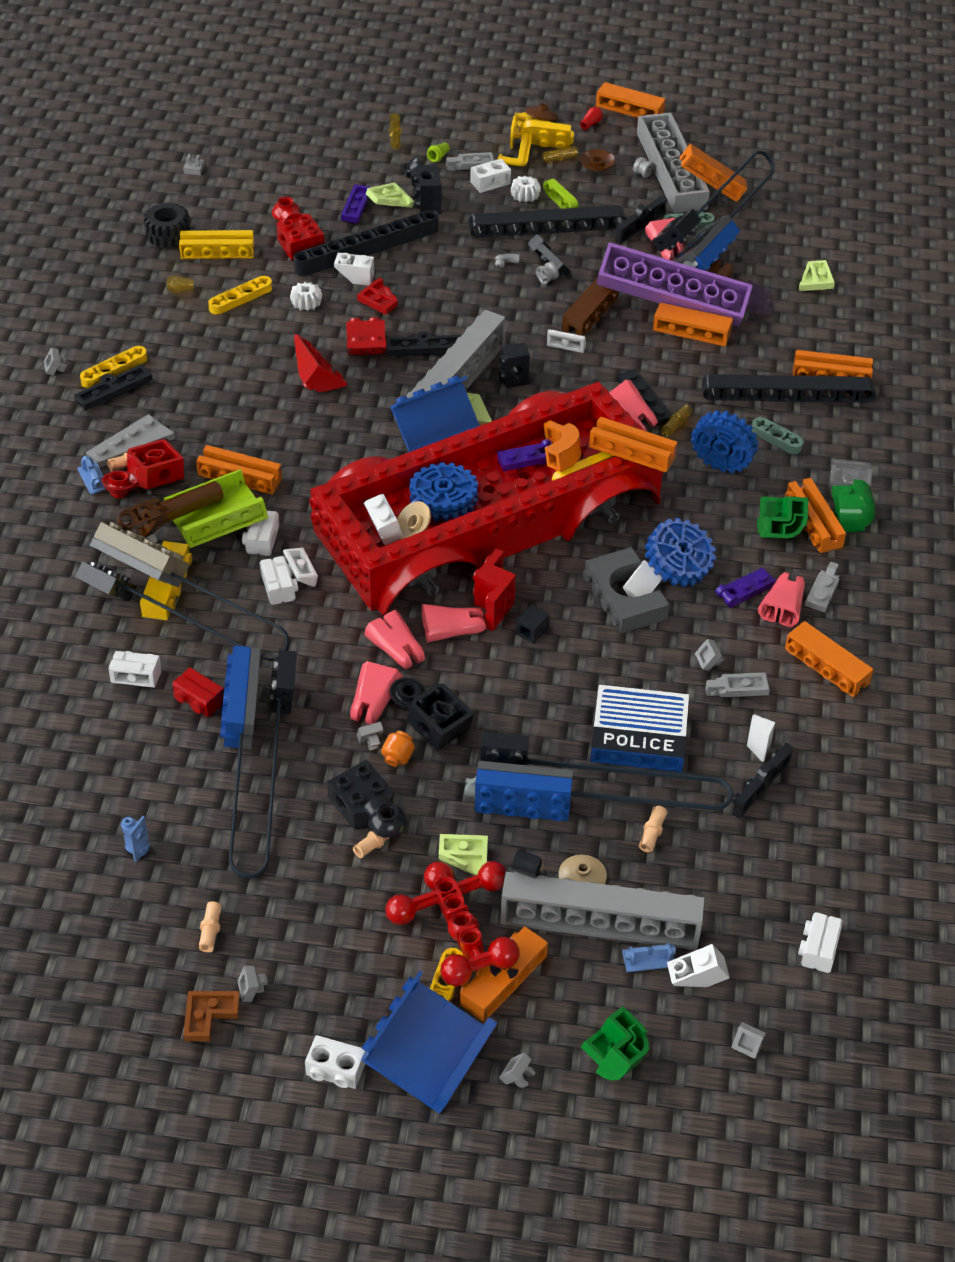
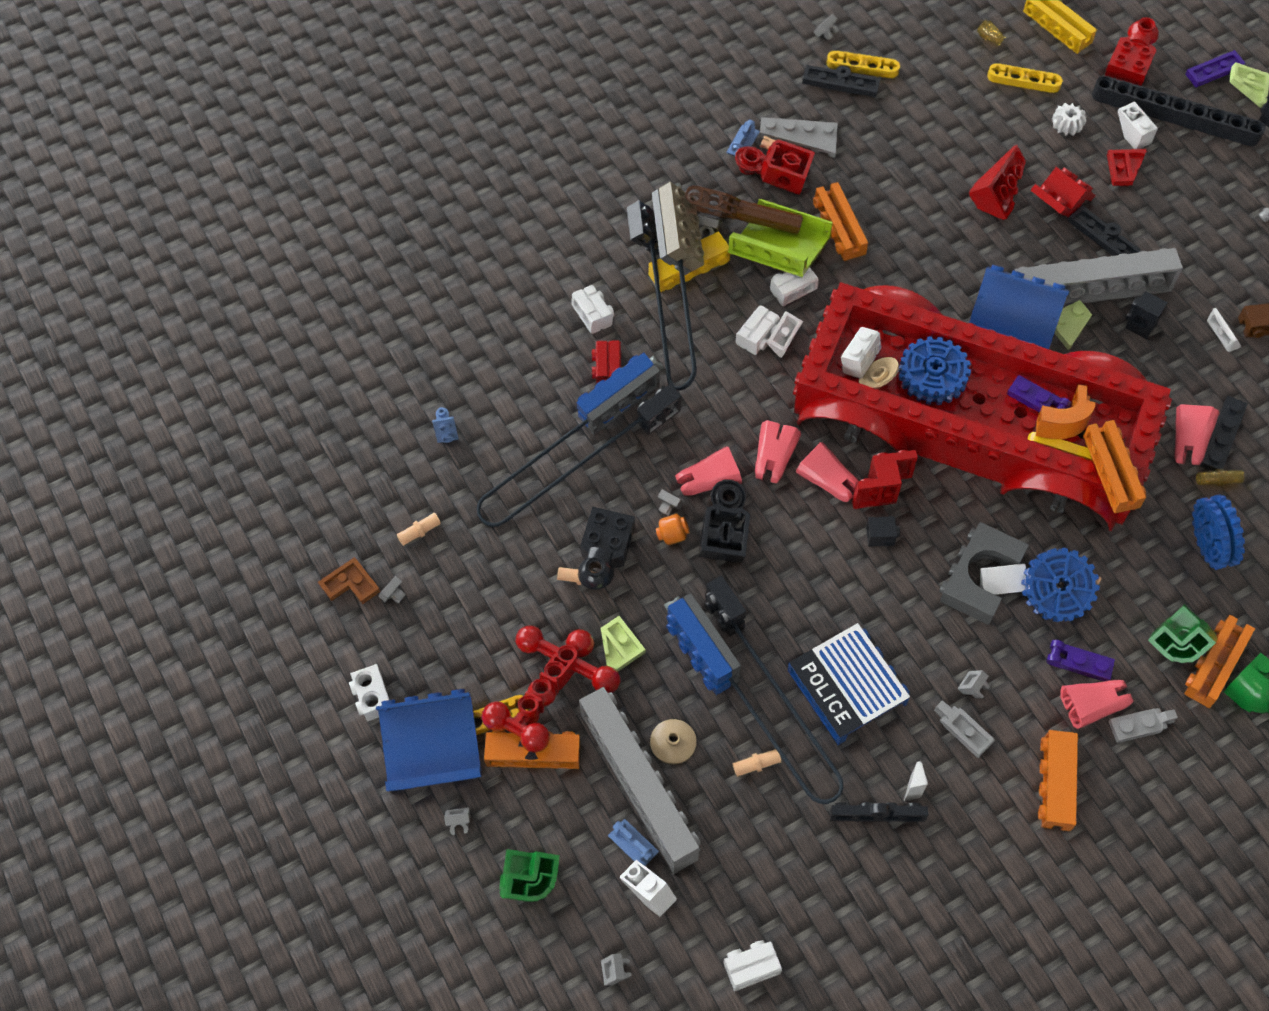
camera: 55 degrees right, 15 degrees up
black plate [511,849,545,879] -> none

